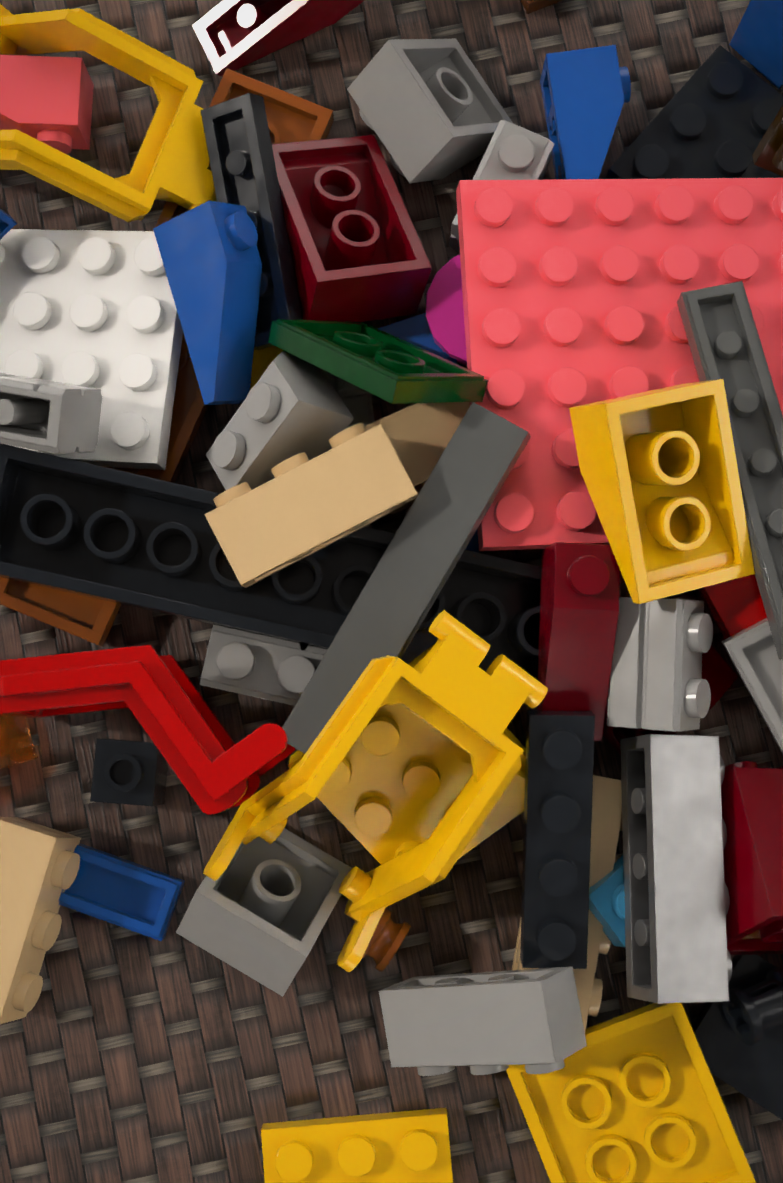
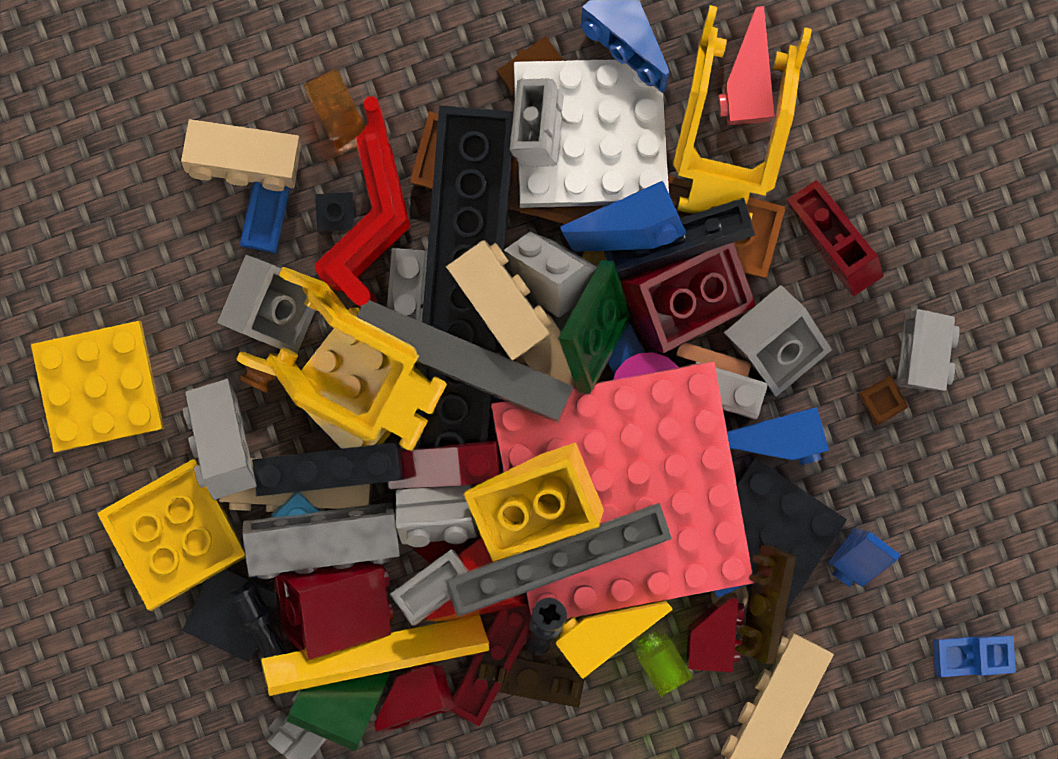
camera: 85 degrees right, 5 degrees up
none -> nougat tile [674,343,751,377]

